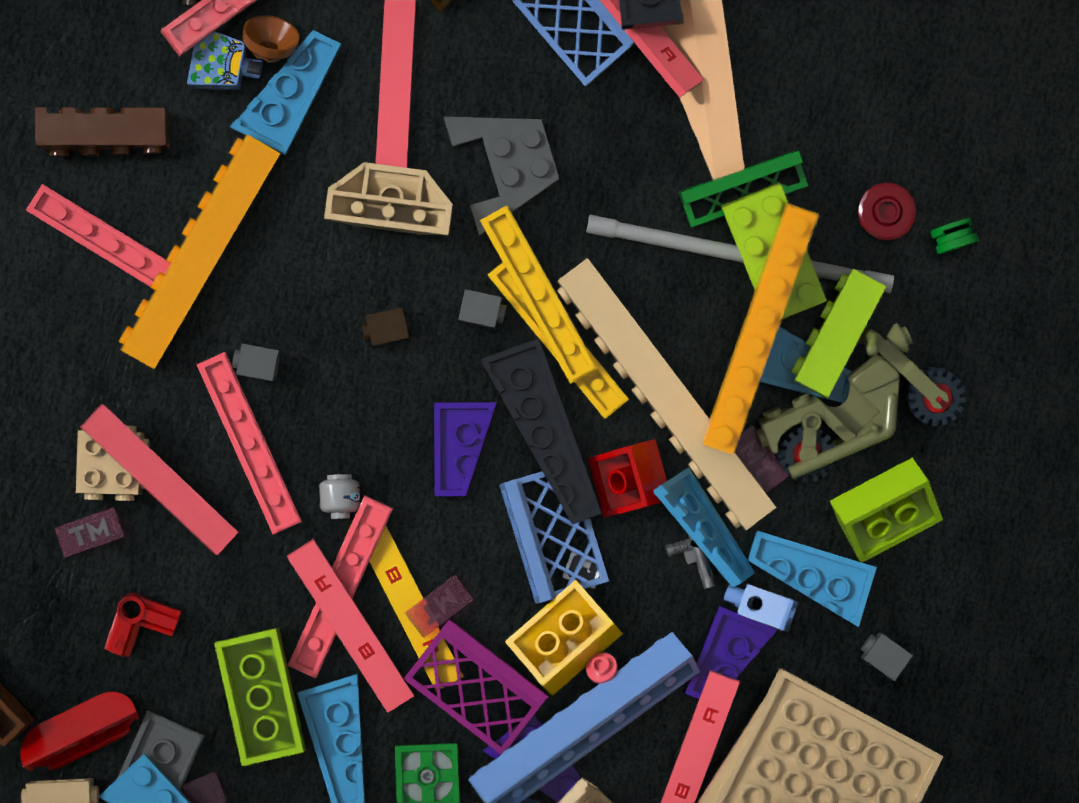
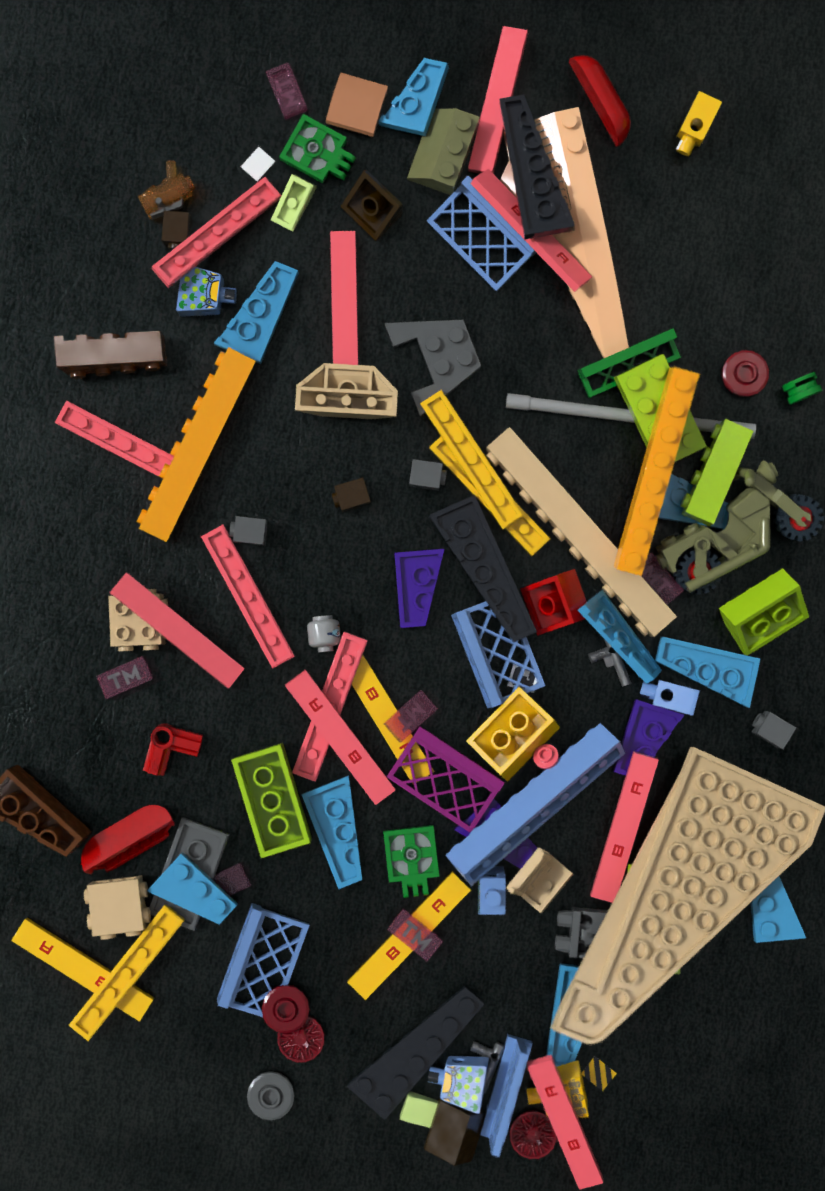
camera: 10 degrees left, 0 degrees up
dark orange piece [243,15,300,63] -> none

